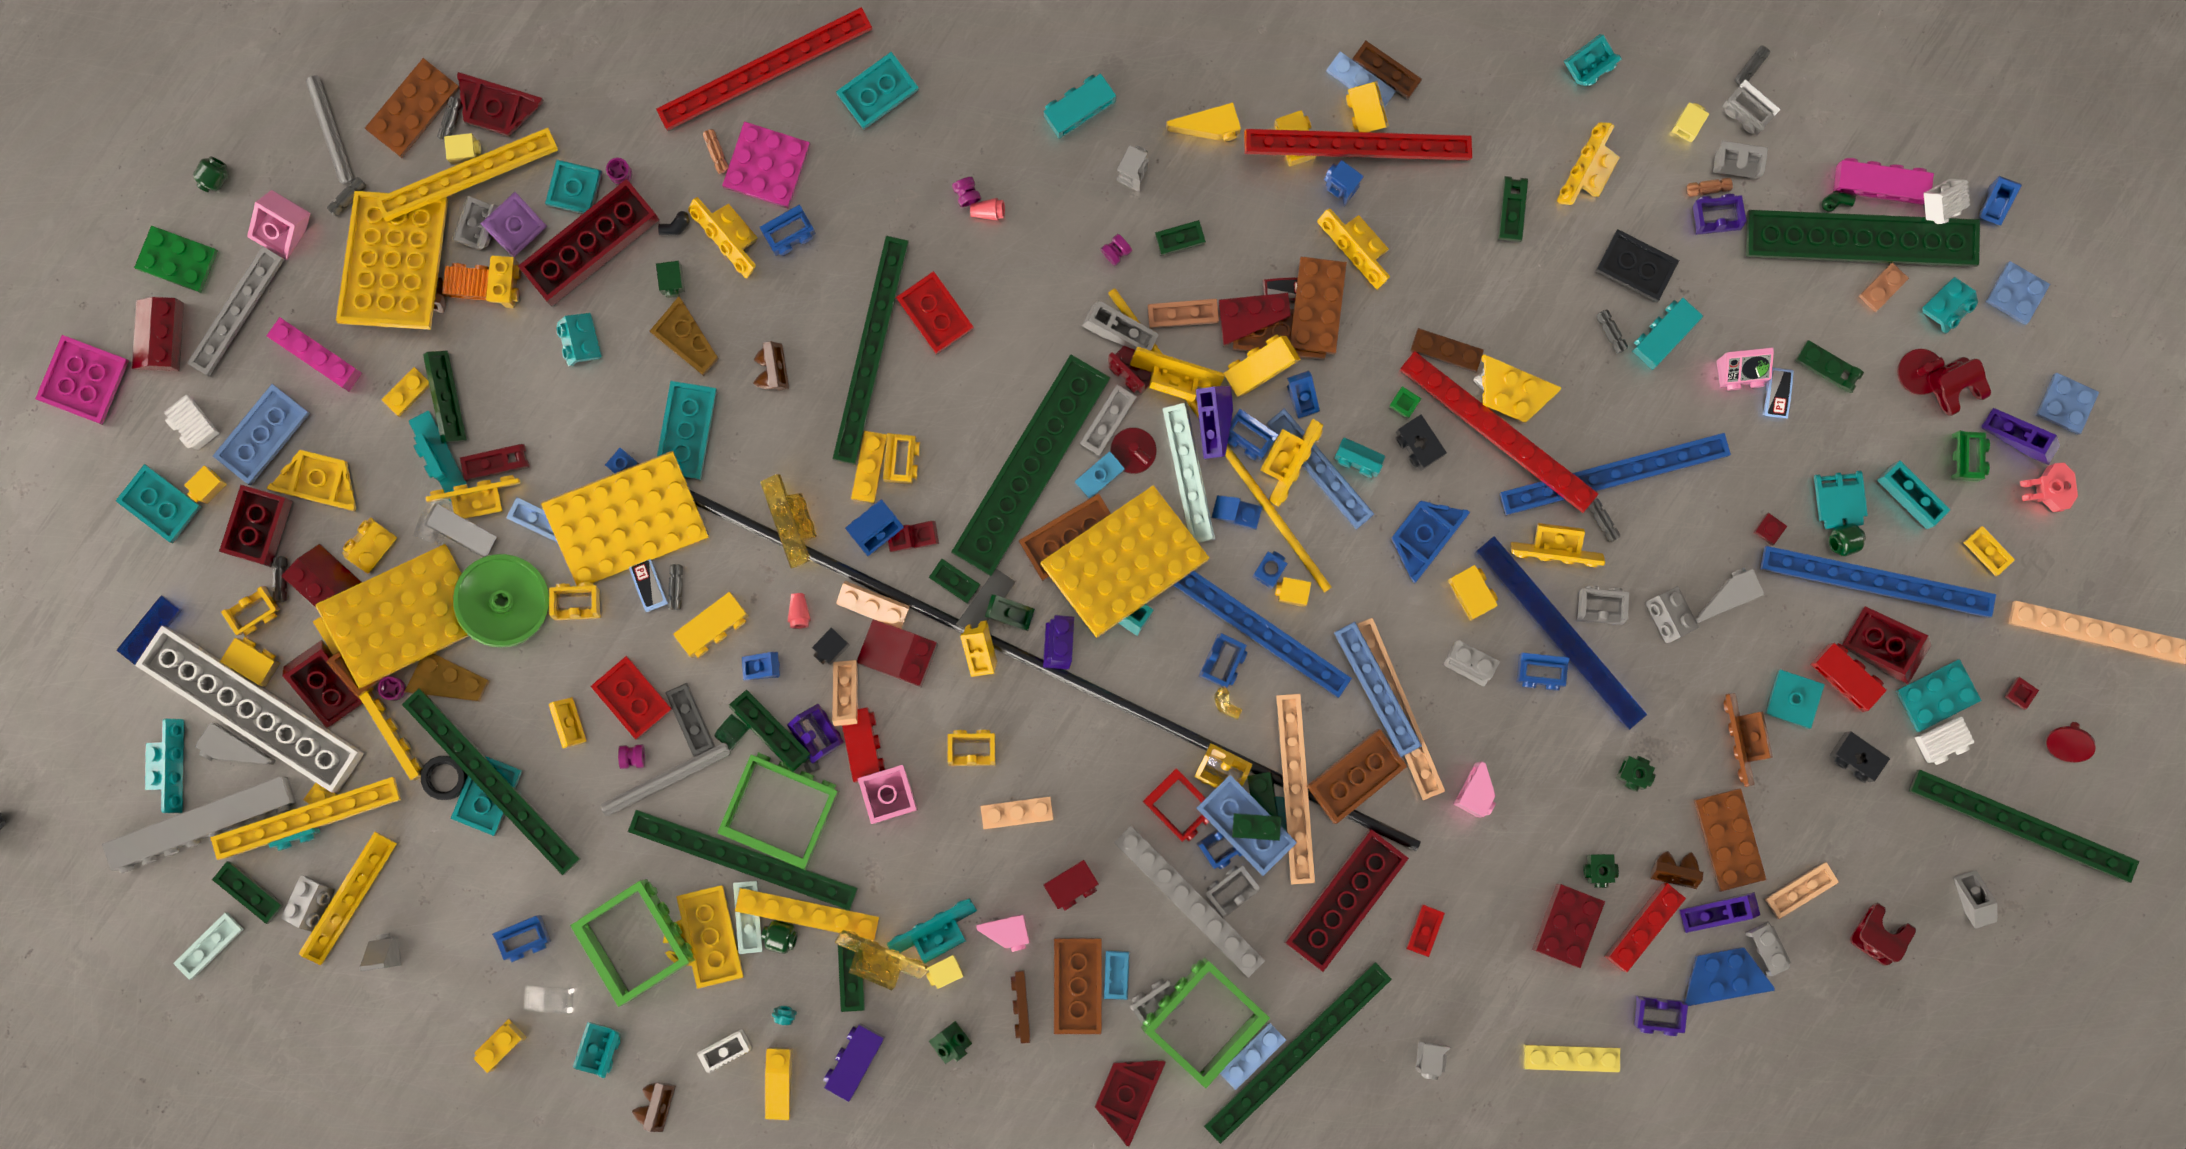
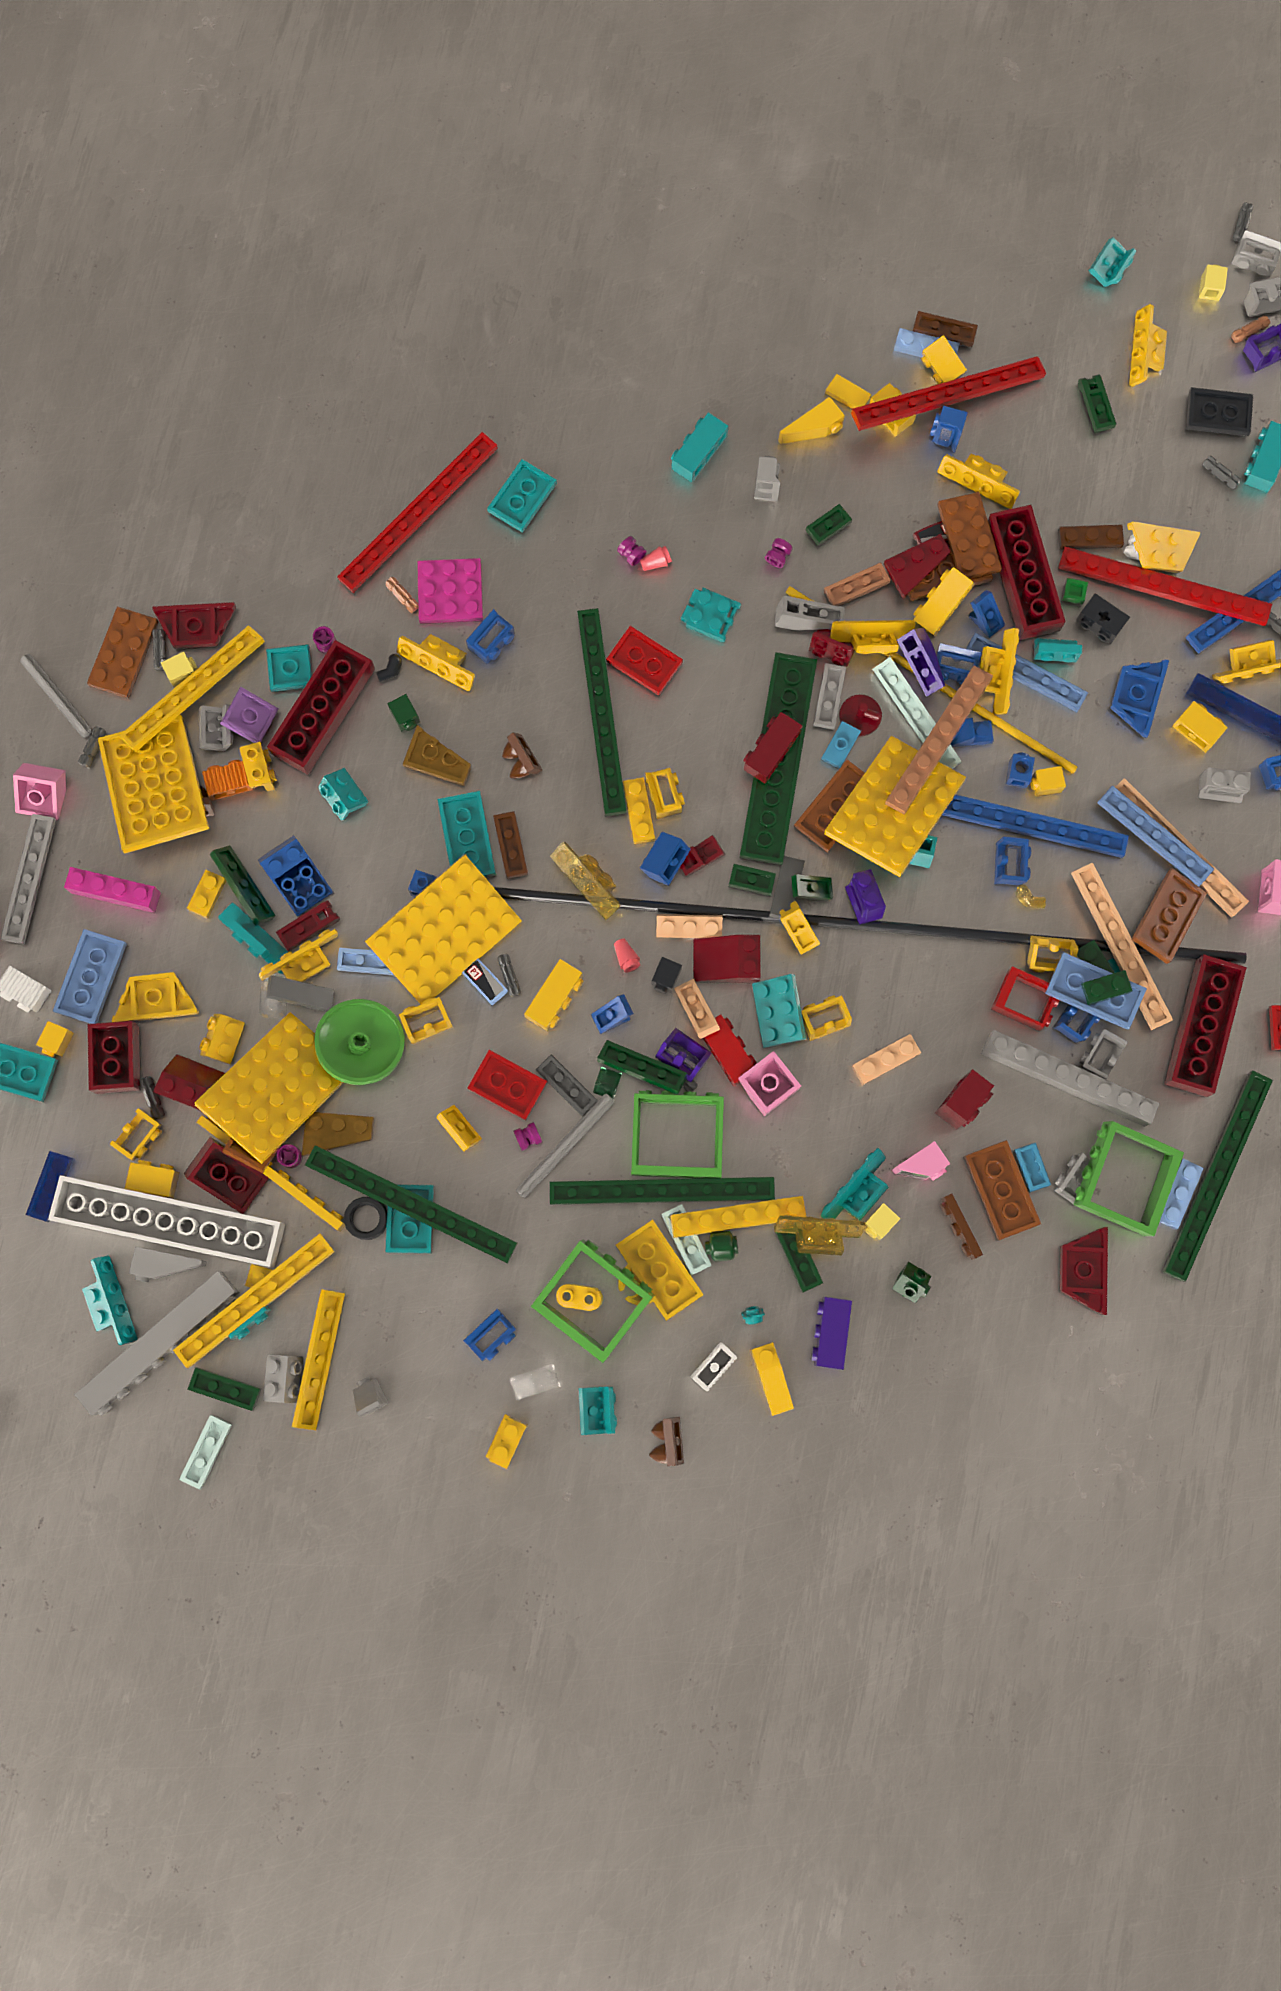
camera: 20 degrees left, 5 degrees down
none -> blue slope [257,835,333,917]
none -> reddish brown plate [493,811,528,879]
none -> yellow plate [556,1283,603,1311]
none -> teal plate [681,588,741,642]
none -> dark red brick [743,712,802,784]
none -> teal plate [752,974,806,1049]
none -> yellow tile [825,374,872,409]
none -> nougat plate [886,666,993,815]
none -> dark red brick [988,505,1066,640]

